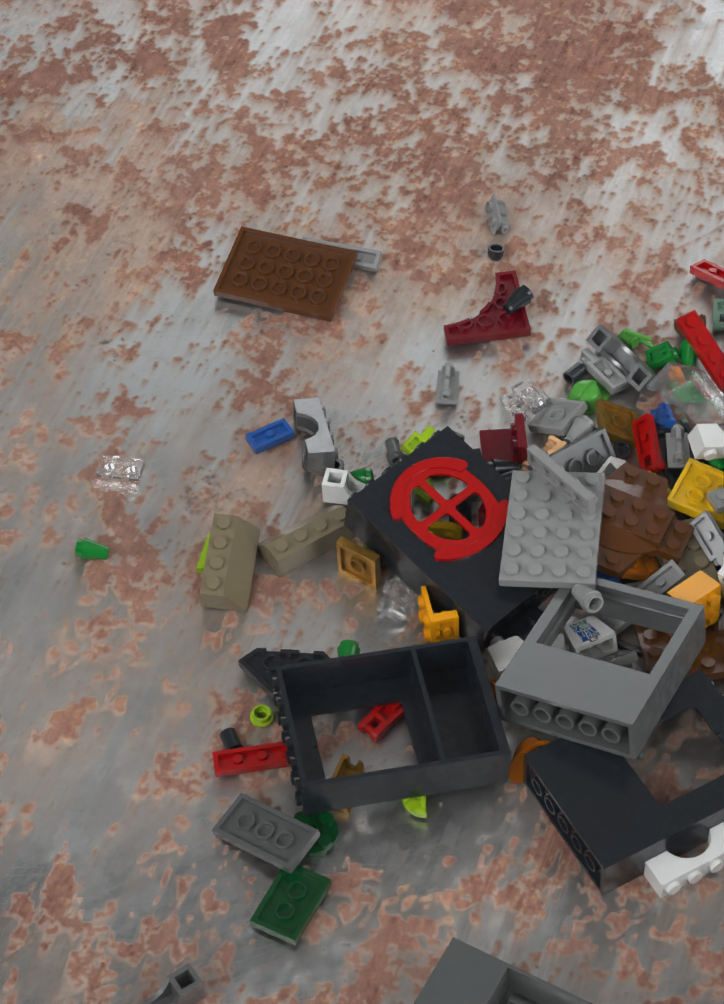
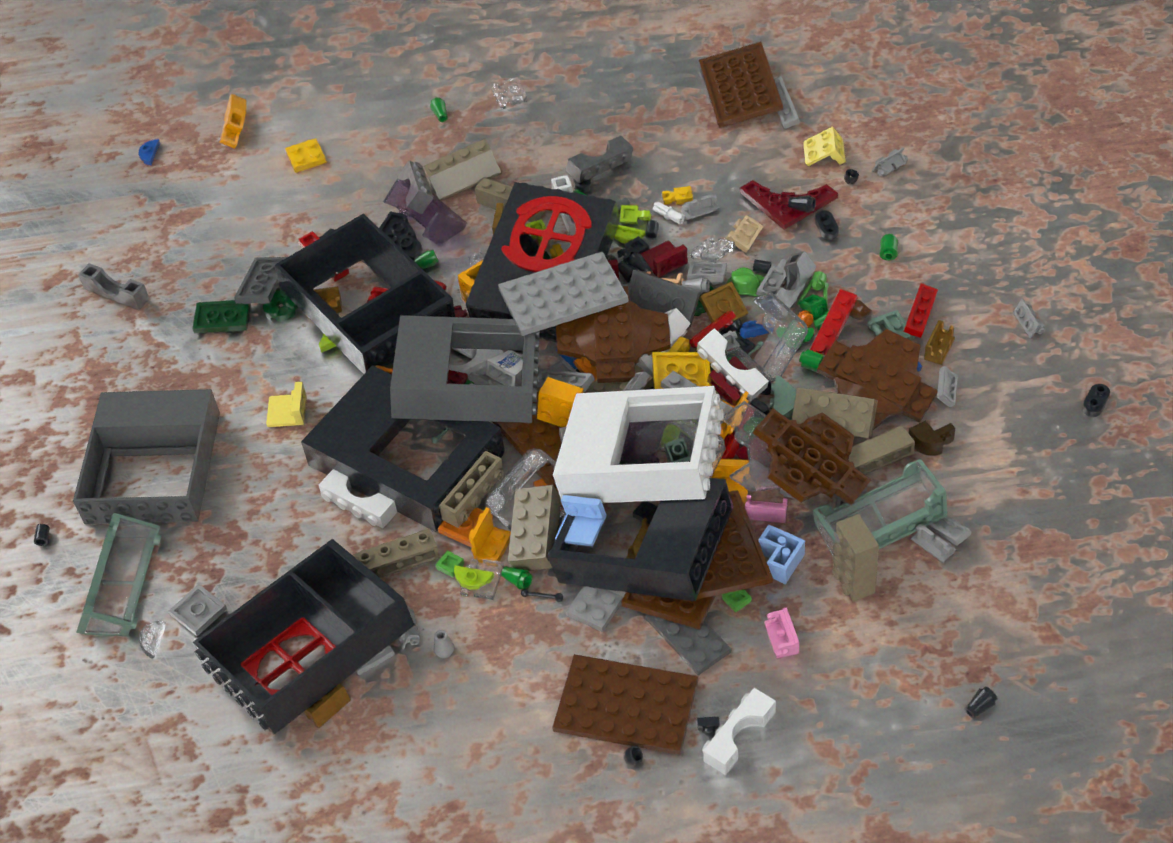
camera: 65 degrees right, 0 degrees up
blue plate [245,418,295,454] -> none
light grey plate [527,444,596,516] -> none
light grey cone [571,583,604,613] -> none
black hinge [613,441,631,460] -> none
none -> light yellow bracket [266,382,307,427]
none -> yellow plate [285,138,327,173]
none -> clear purple windscreen [383,178,467,244]
none -> flat silver arch [398,160,433,214]
none -> white axle [653,202,686,225]
none -> yellow plate [662,186,693,205]
none -> tan bracket [725,215,763,253]
none -> light yellow bracket [804,127,846,166]
none -> black plate [815,210,839,240]
none -> green brick [880,234,898,260]

